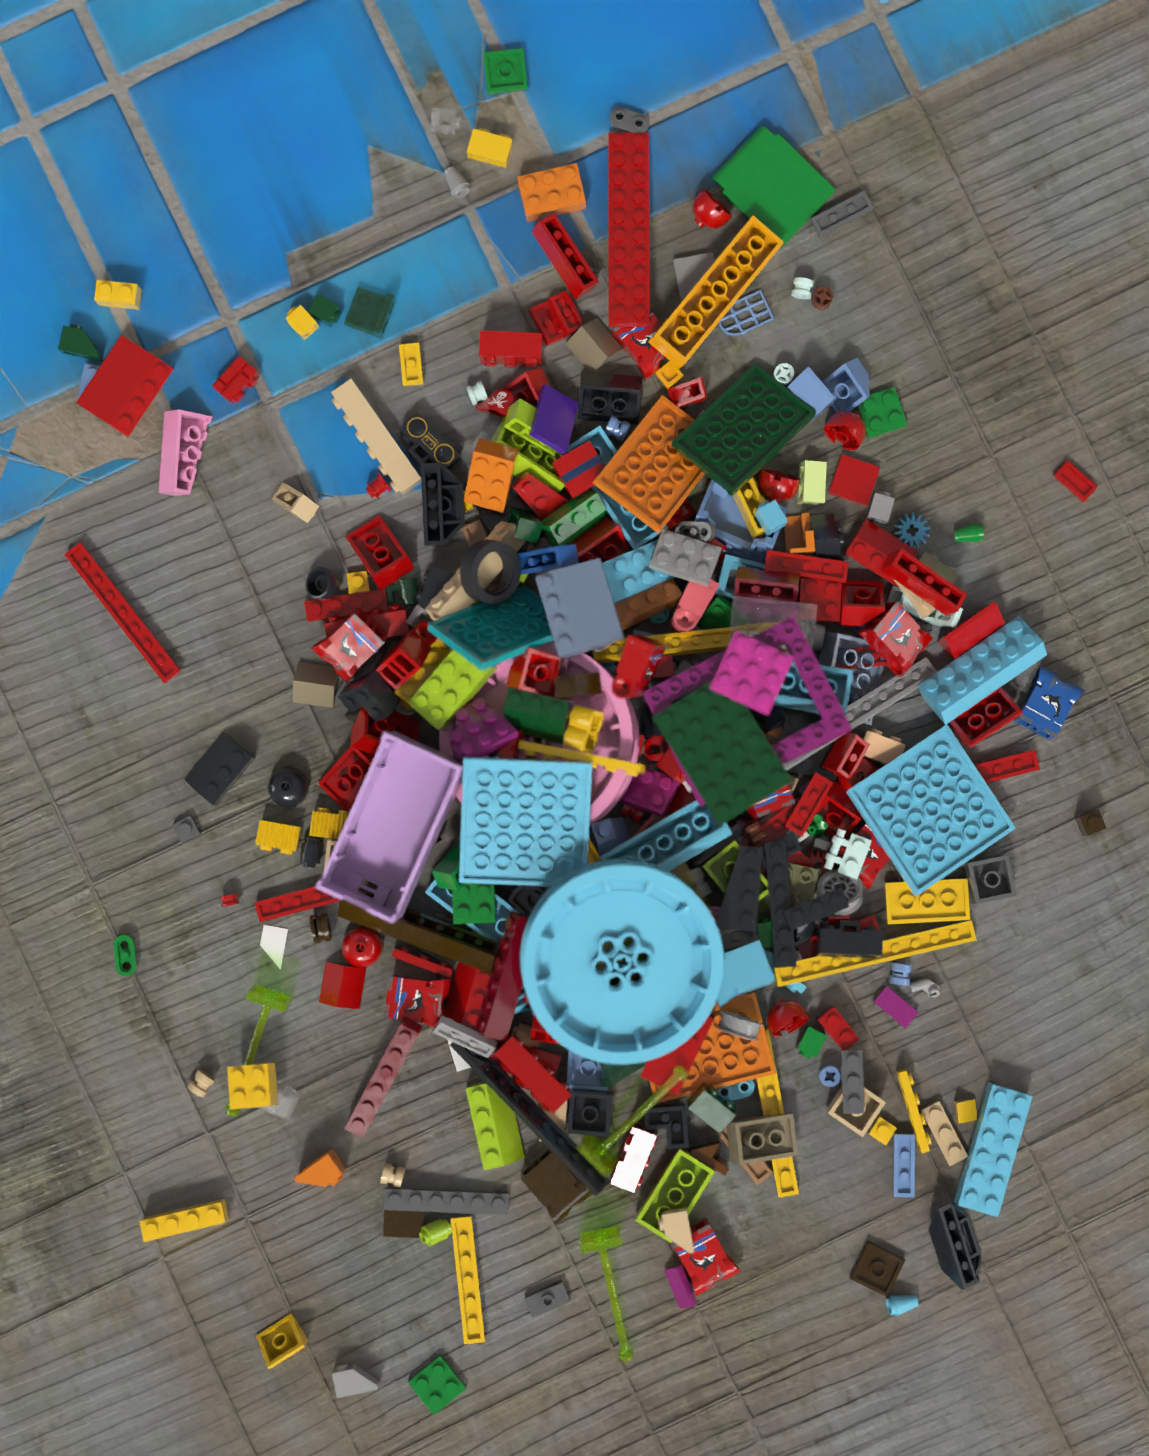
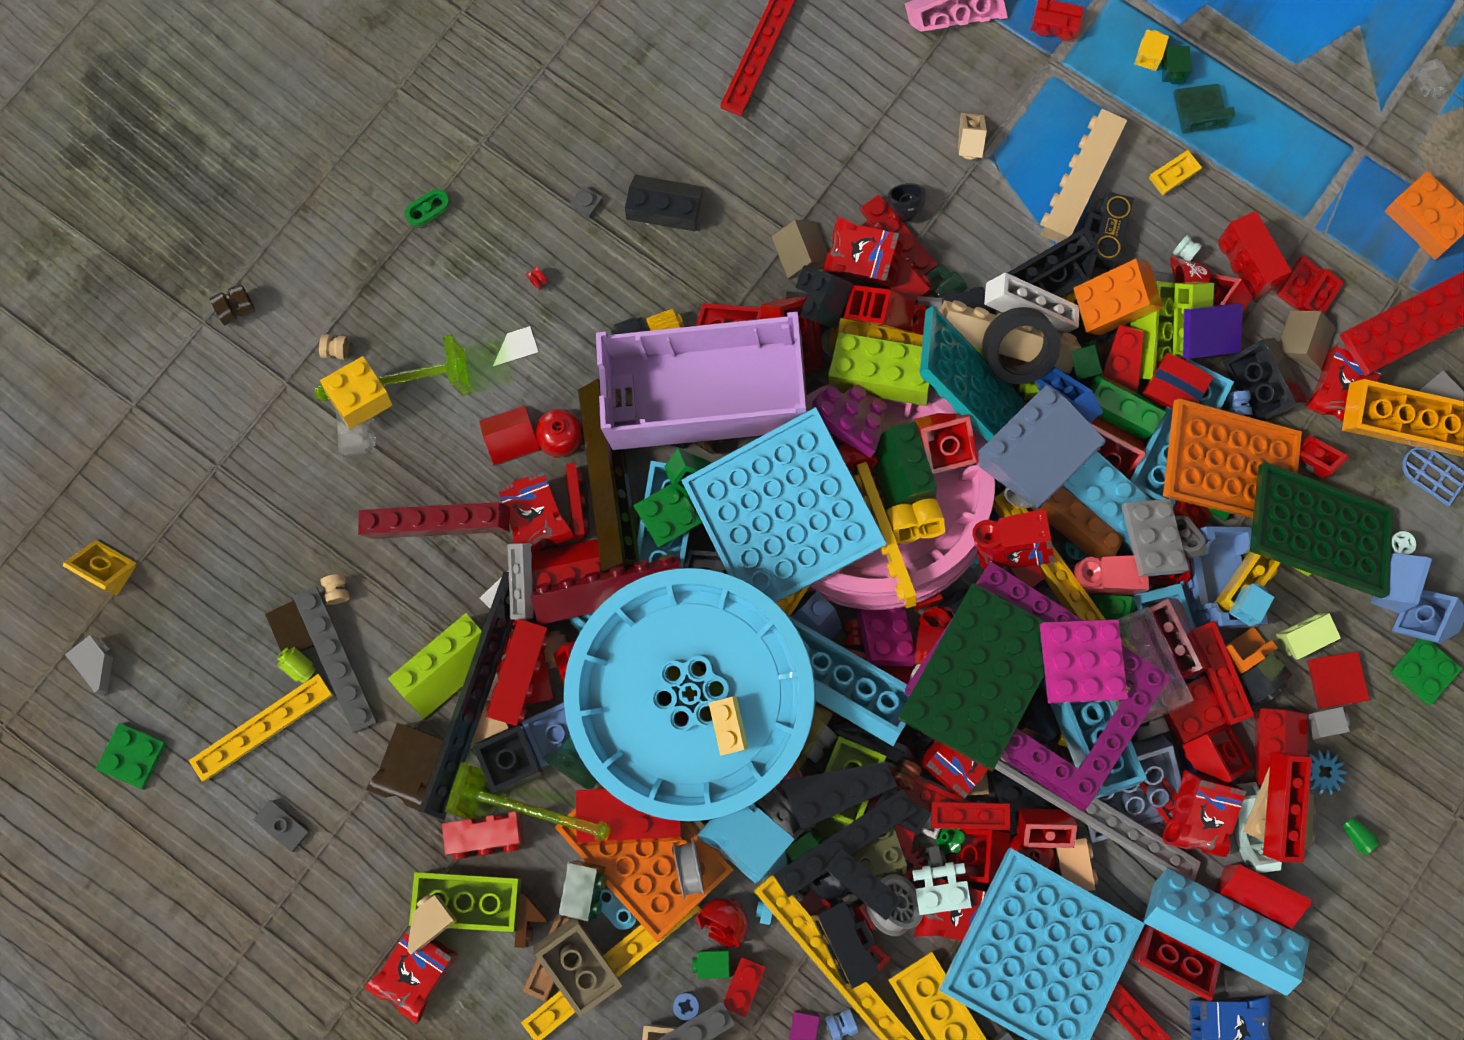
camera: 60 degrees right, 10 degrees down
yellow brick [139,1198,229,1242] -> none
red plate [254,886,340,923] -> none
yellow brick [255,820,302,855] -> none
black cylinder [267,767,309,808] -> none
orange slope [294,1148,347,1187] -> none
dark brown wheel [310,913,332,944] -> none
red slope [345,515,415,590] -> none
yellow plate [347,571,370,594] -> none
red brick [365,472,391,499] -> none
light grey cone [444,166,470,198] -> none
yellow brick [467,128,513,168] -> none
red brick [531,213,599,300] -> none
dark brown slope [554,673,602,700] -> none
clear neon green tile [579,1225,634,1362] -> none
black brick [643,1103,689,1149] -> none
light orange plate [655,361,684,389] -> none
magenta tile [664,1265,697,1309] -> none
red cylinder [759,469,801,504] -> none
red cylinder [824,411,866,451] -> none
none -> dark brown wheel [210,283,255,326]
none -> yellow plate [709,696,749,755]
none -> white brick [984,272,1079,334]

